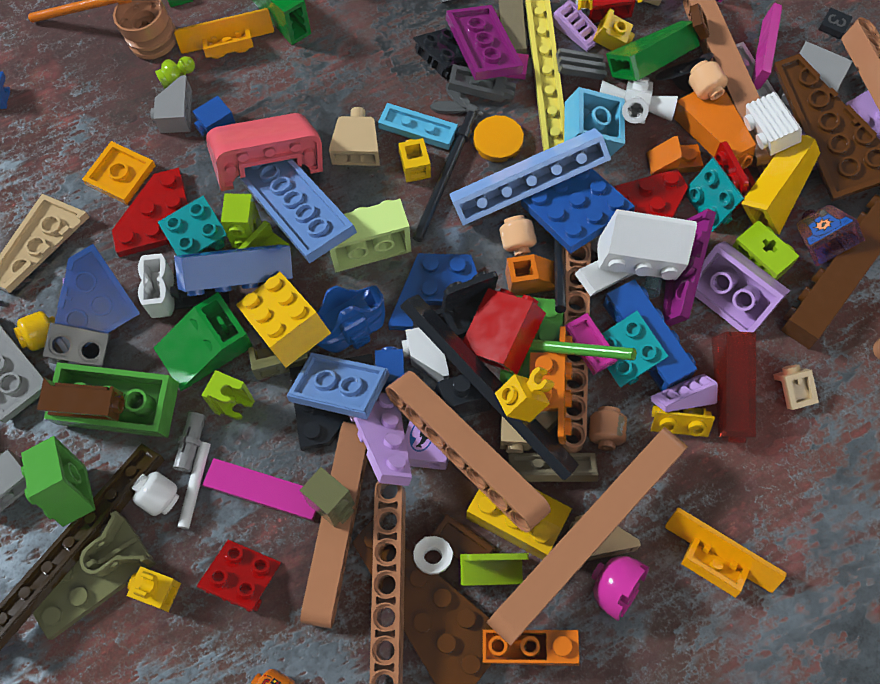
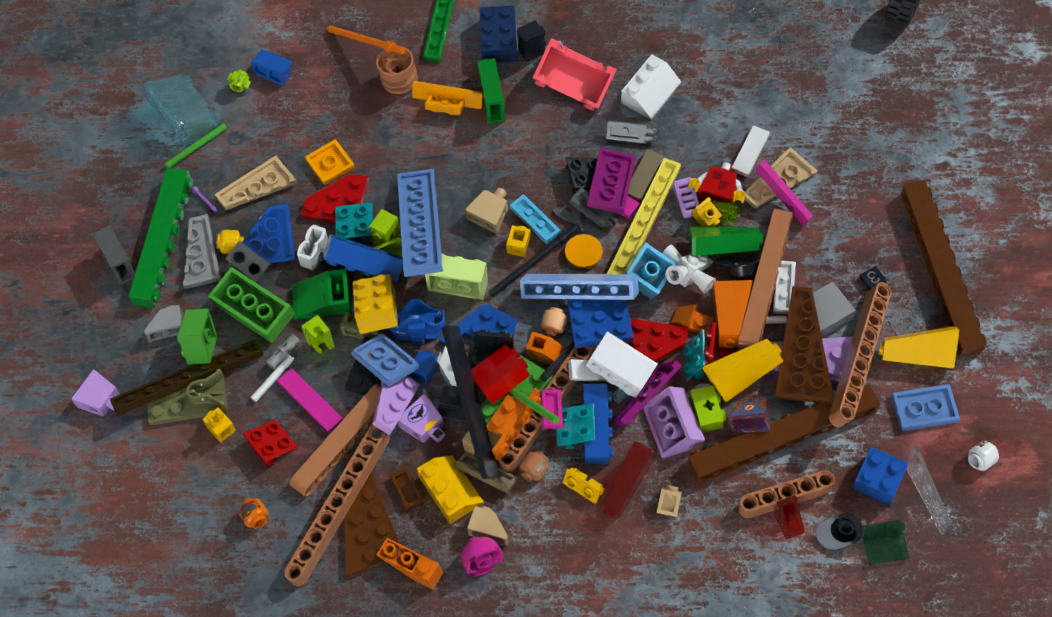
camera: 30 degrees right, 5 degrees down
reddish brown window [37,377,125,421] -> none
white head [132,471,179,516] -> none
light grey slope [150,75,192,133] -> none
lime animal [155,56,195,89] -> none
blue brick [193,96,236,136] -> none
coral windscreen [206,113,323,191] -> none
olive brick [299,467,355,527] -> none
nougat beam [385,371,551,533] -> none
white piece [413,536,454,575] -> none
lime panel [460,553,529,586] -> none
nougat beam [487,427,688,646] -> none
yellow brick [495,367,554,422] -> none
dark grey tile [556,48,607,80] -> none
lavender slope [651,374,718,412] -> none
light orange bracket [665,508,787,598] -> none
light nougat head [688,60,728,100] -> none
reddish brown tile [690,3,710,40] -> none
white brick [743,91,802,156] -> none
dark pink tile [752,3,782,90] -> none
none -> clear neon green cone [712,200,740,221]

